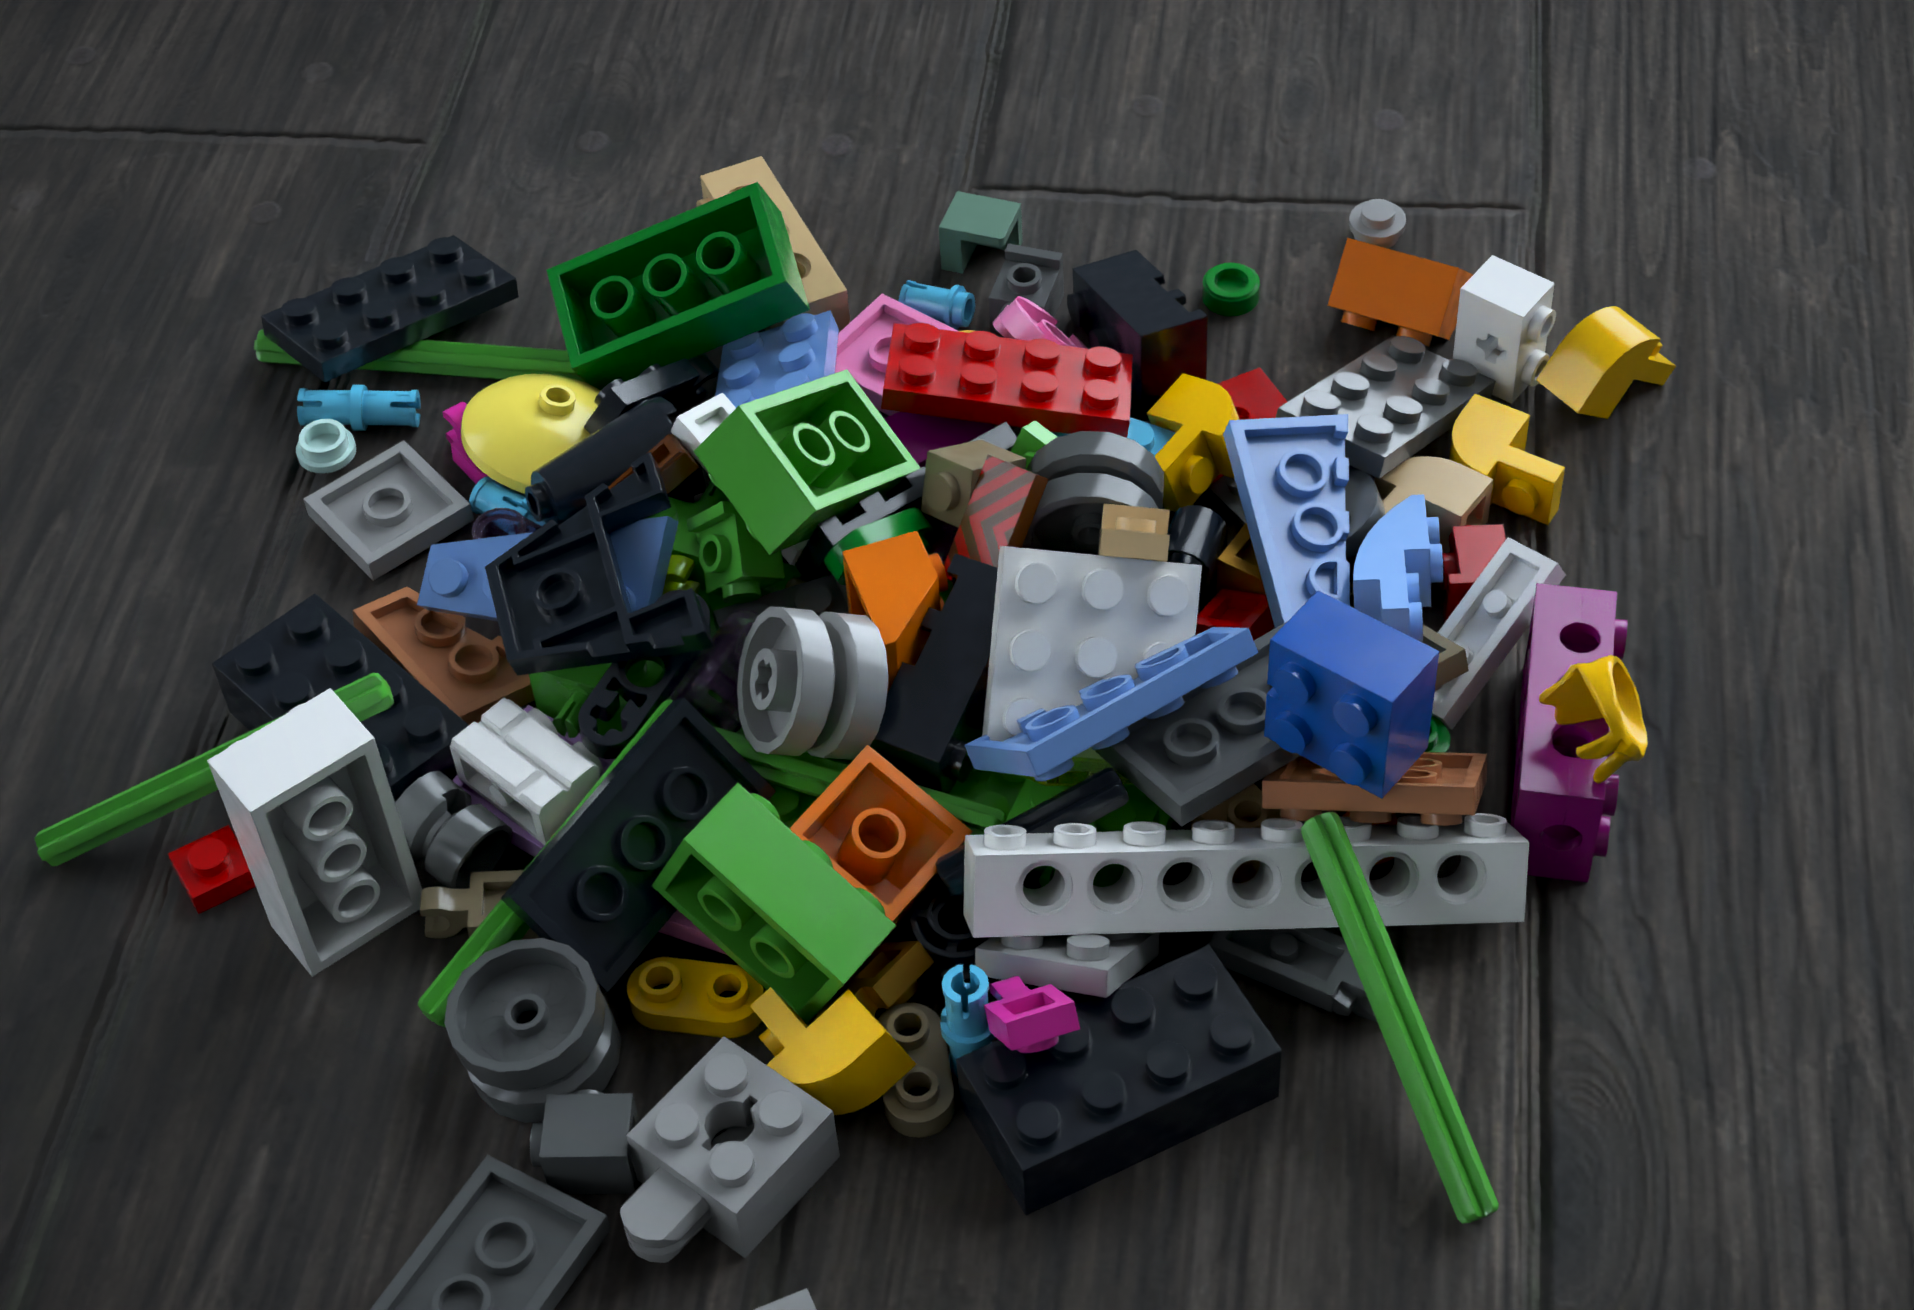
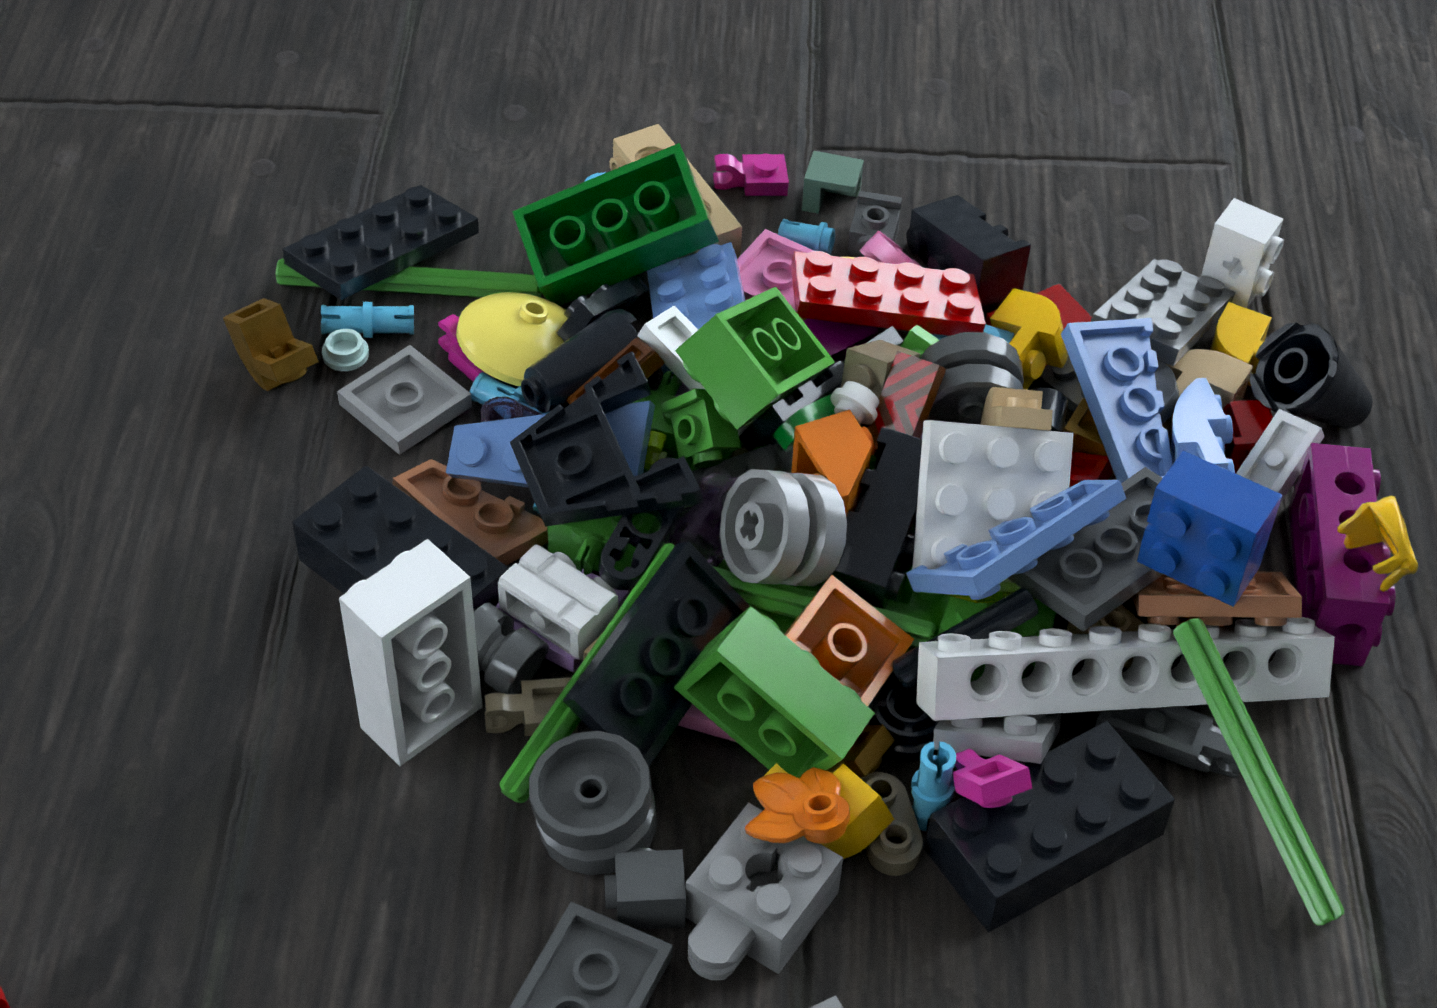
camera: 10 degrees left, 0 degrees up
bright green axle [35,673,394,866] -> none
red plate [168,825,256,914] -> none
yellow plate [627,957,764,1038] -> none
green tile [1202,262,1260,316] -> none
orange slope [1327,238,1473,346] -> none
light grey plate [1349,199,1406,248] -> none
yellow brick [1536,306,1676,419] -> none
none -> pearl gold brick [223,298,319,391]
none -> dark pink plate [713,154,789,196]
none -> orange plate [745,767,850,844]
none -> white plate [830,381,879,425]
none -> black cone [1250,322,1373,429]

